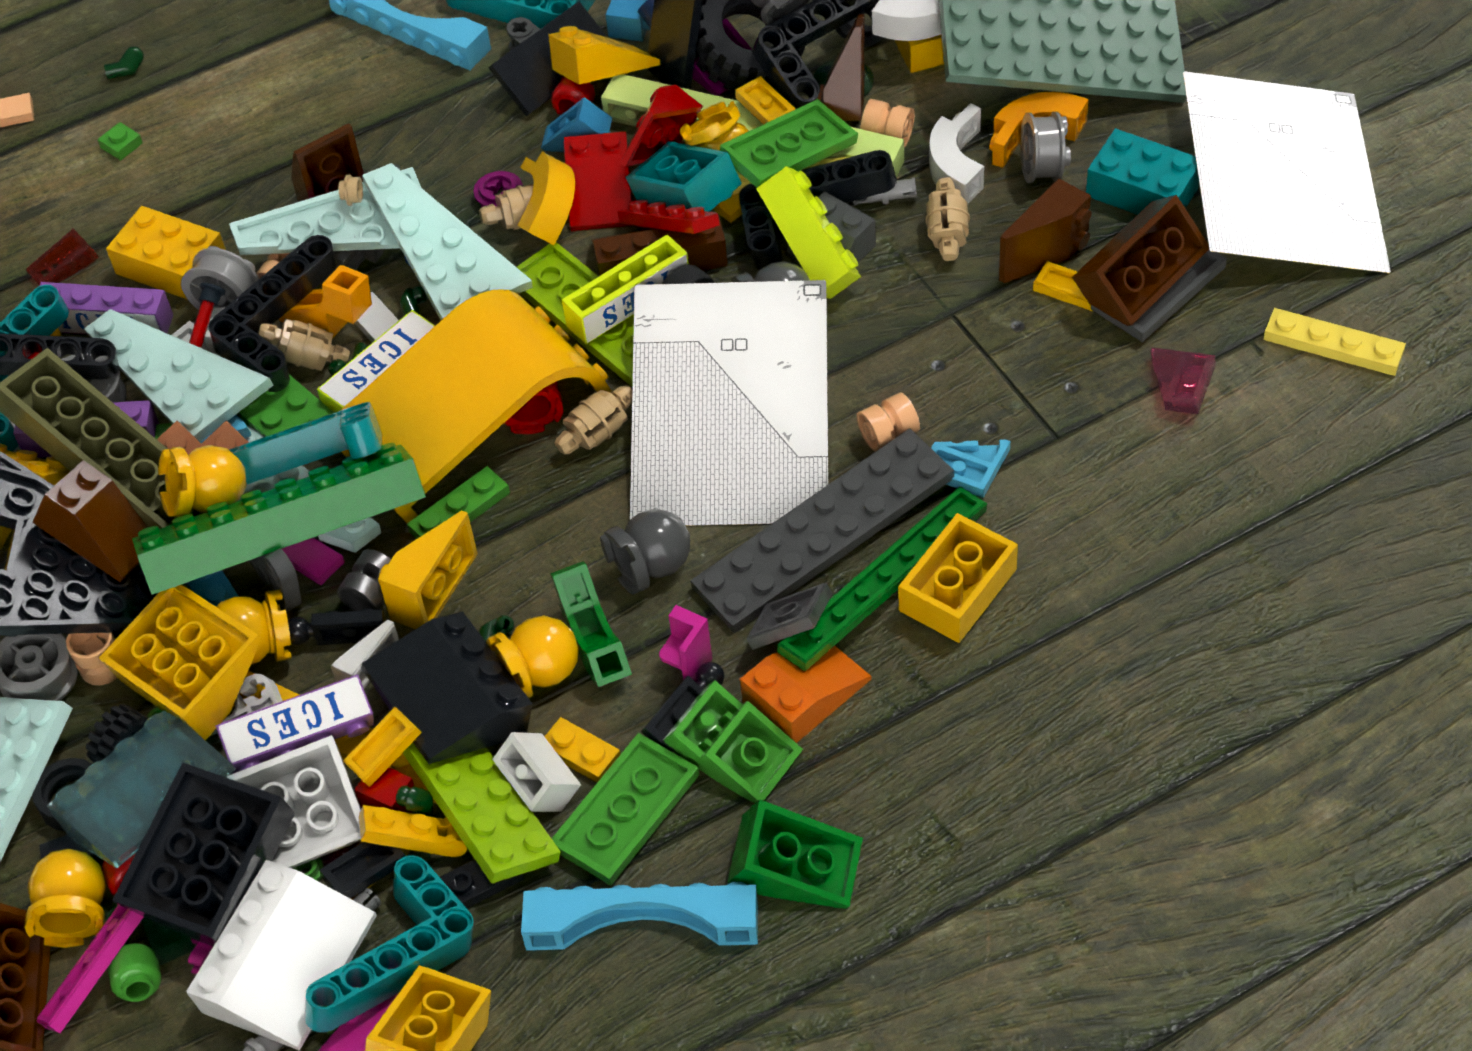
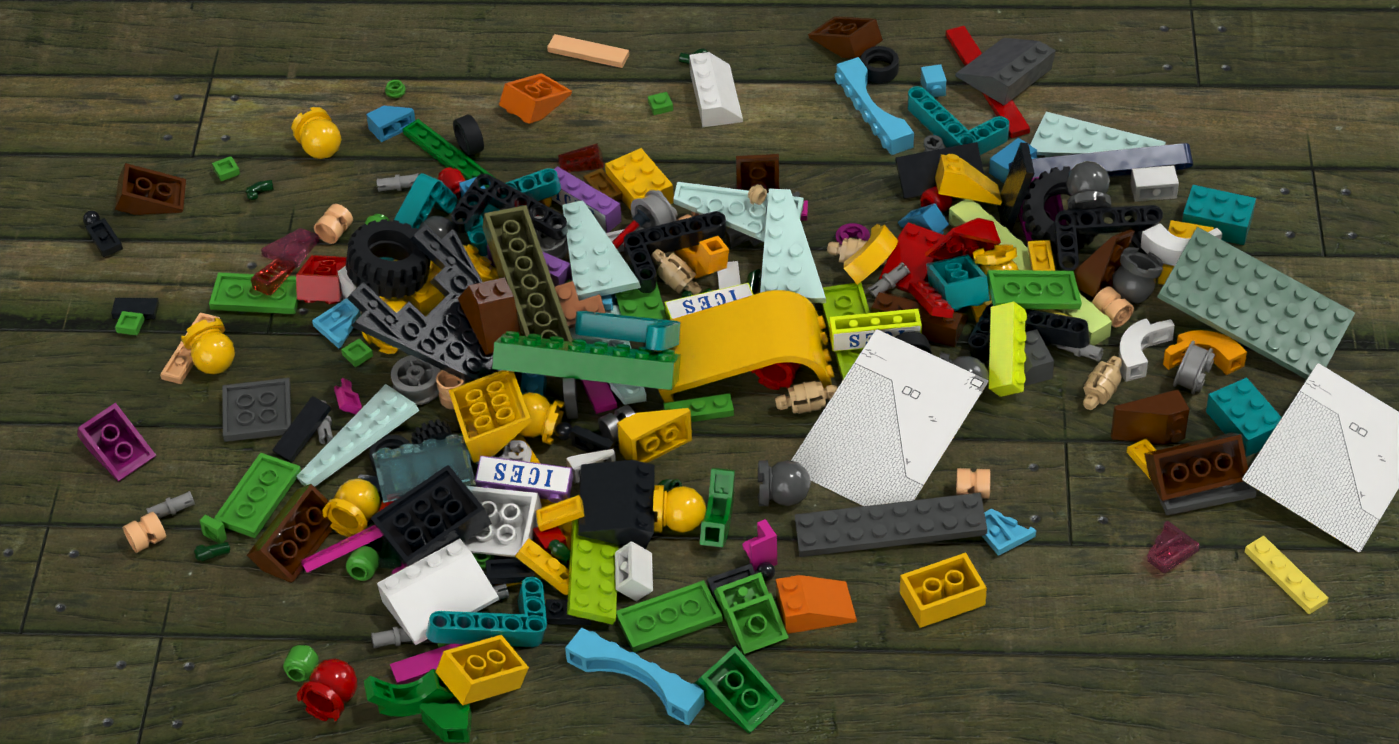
camera: 30 degrees right, 5 degrees down
yellow tile [158,445,247,517] -> none
yellow plate [544,717,621,783] -> none
flat silver tile [747,583,833,650] -> none
green tile [777,487,987,671] -> none
none -> pearl gold plate [583,168,623,201]
none -> white slope [689,52,743,127]
none -> light grey pin [868,262,910,299]
none -> dark grey tile [1112,247,1164,304]

